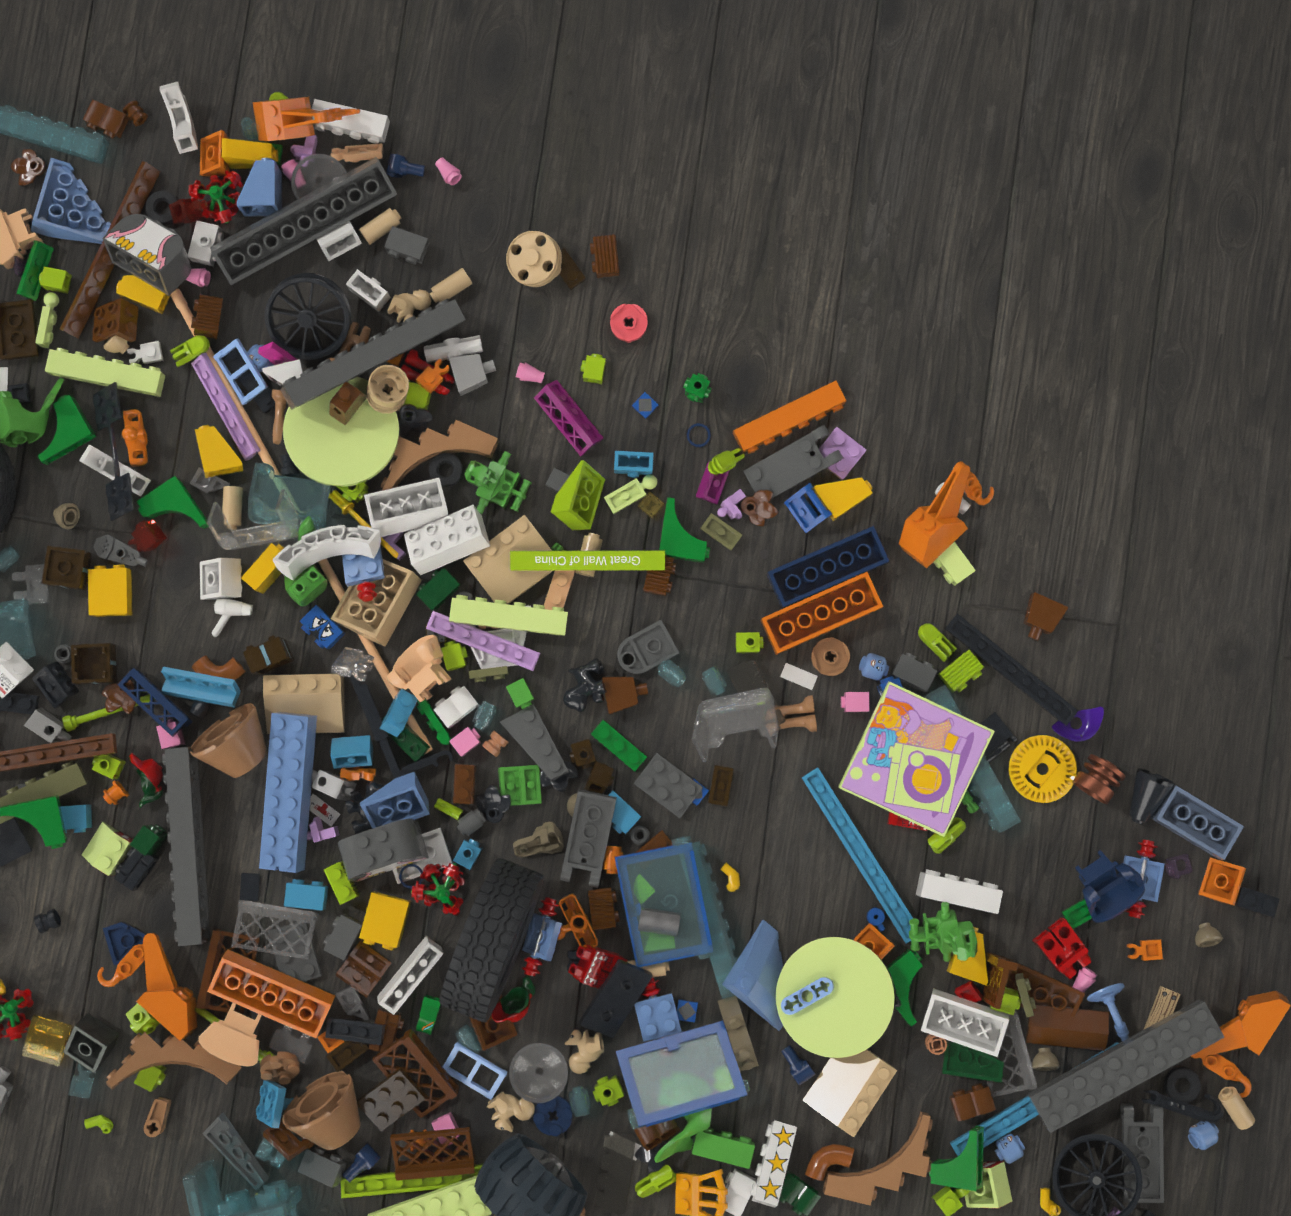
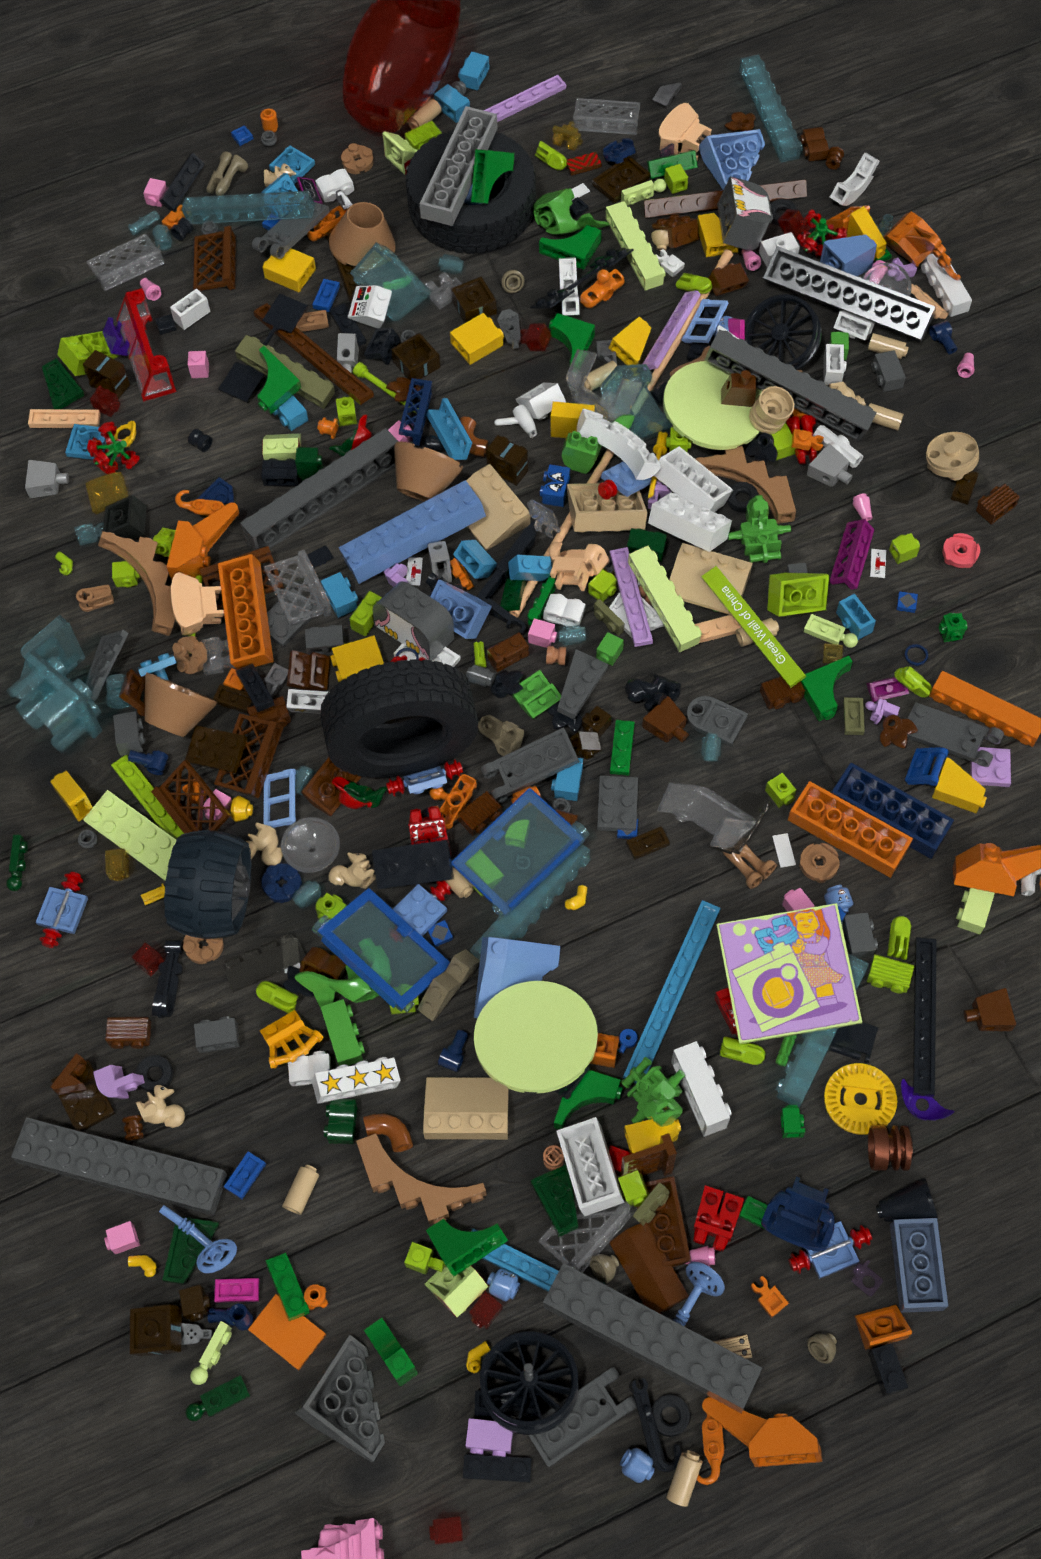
camera: 55 degrees right, 20 degrees down
green leg [416,995,441,1035] -> none
flat silver brick [638,907,681,936] -> none
clear light blue brick [701,666,728,696] -> none
light blue beam [781,977,834,1015] -> none
reddish brown brick [949,1083,996,1121] -> none
none -> yellow cone [231,796,253,822]
none -> clear red brick [469,1291,503,1330]
none -> green brick [780,1105,805,1138]
none -> bright green brick [829,332,849,360]
none -> white sticker [870,549,886,578]

